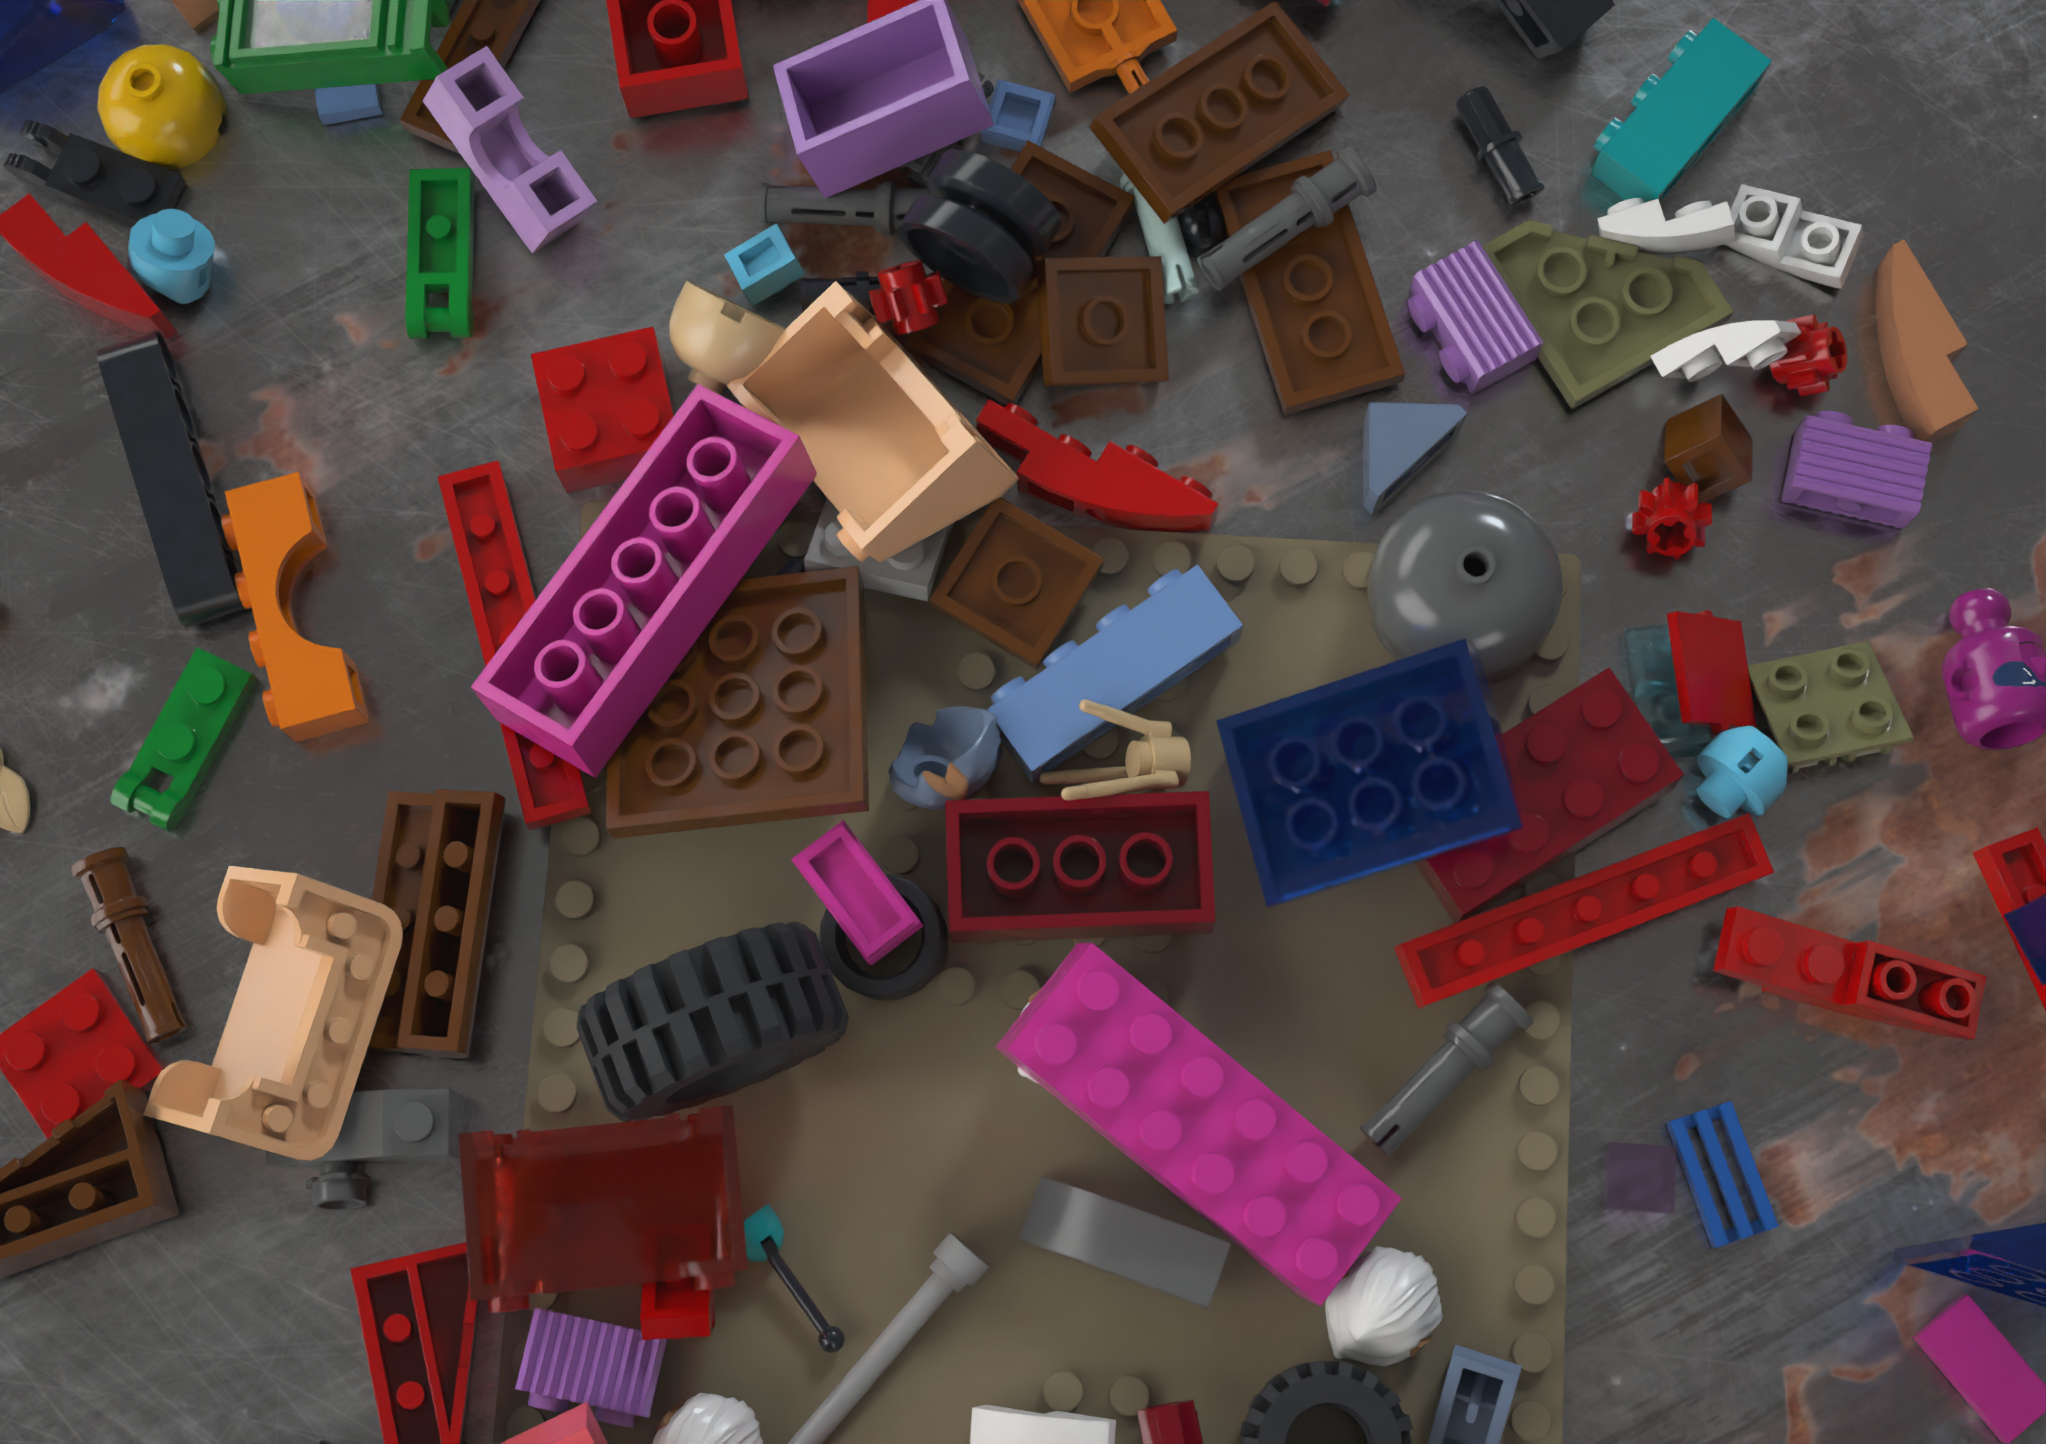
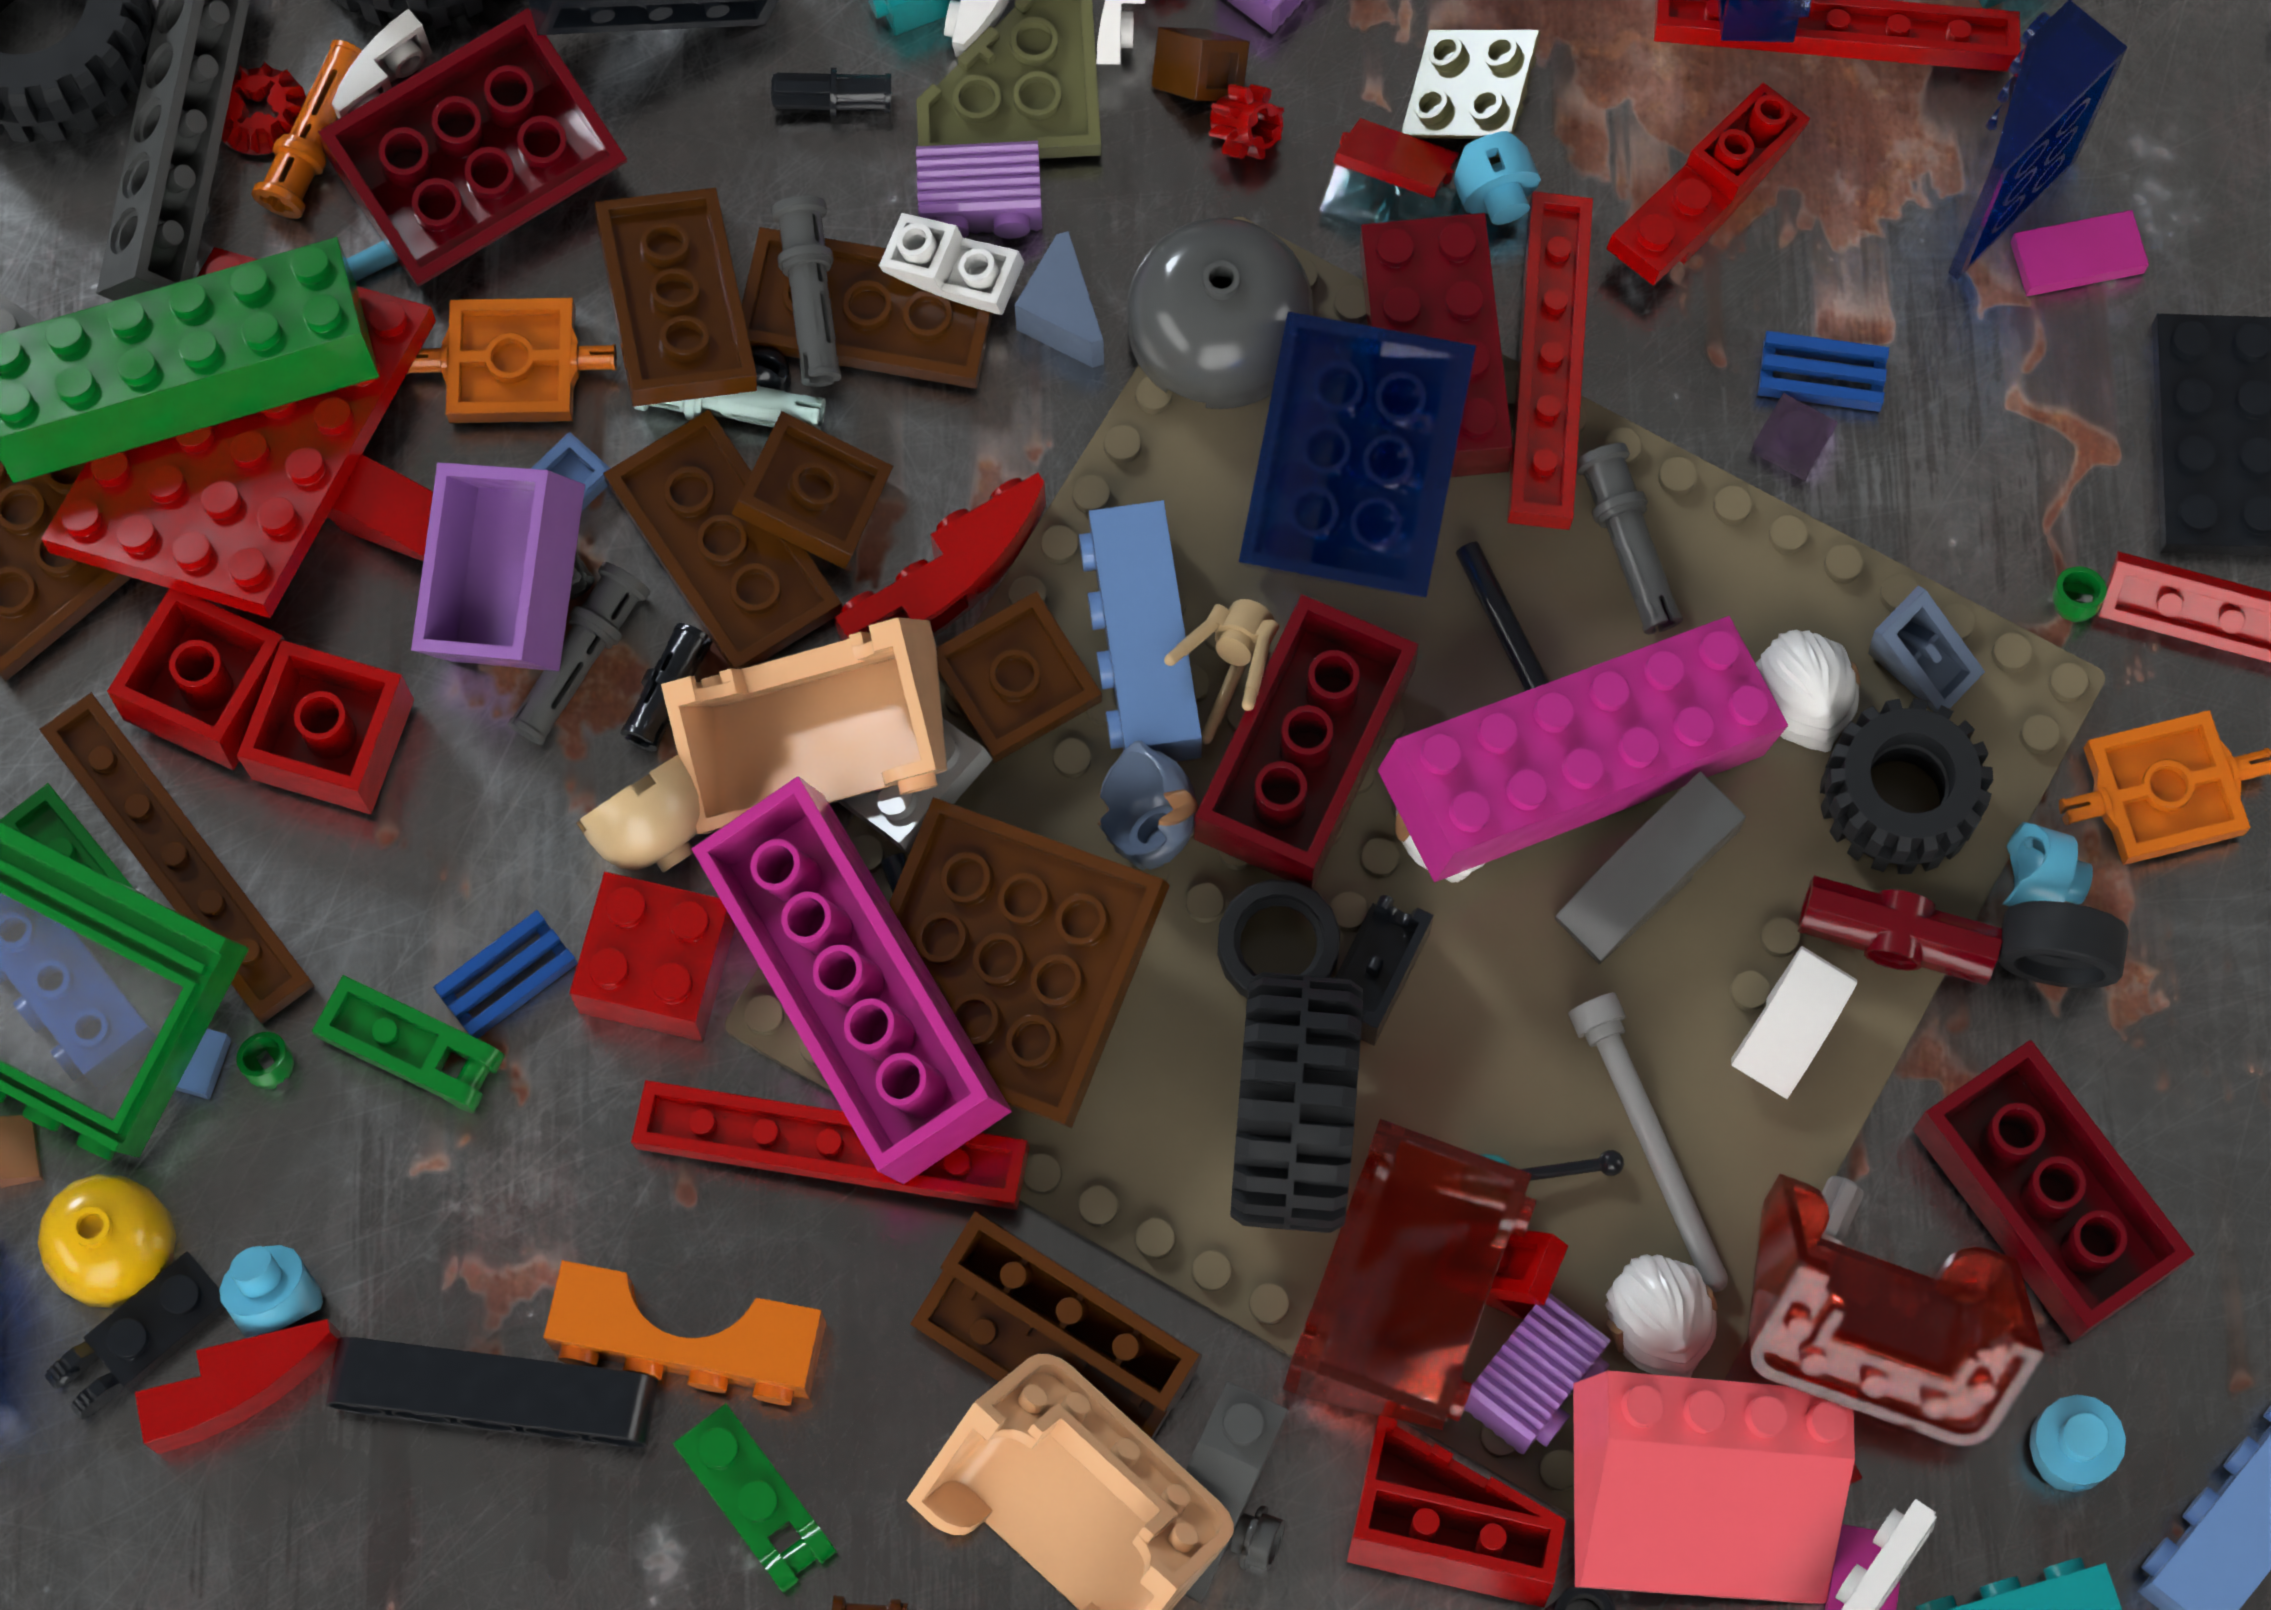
camera: 65 degrees left, 5 degrees down
lavender arch [423,46,597,254] -> none
medium azure plate [724,223,806,306] -> none
dark pink tile [791,820,924,966] -> none
red gear [869,260,949,335] -> none
black wheel [898,149,1061,303] -> none
none -> green hinge [236,1031,294,1089]
none -> blue tile [433,910,578,1039]
none -> white slope [879,213,1025,315]
none -> black hinge [1335,895,1434,1046]
none -> black bar [1456,541,1549,691]

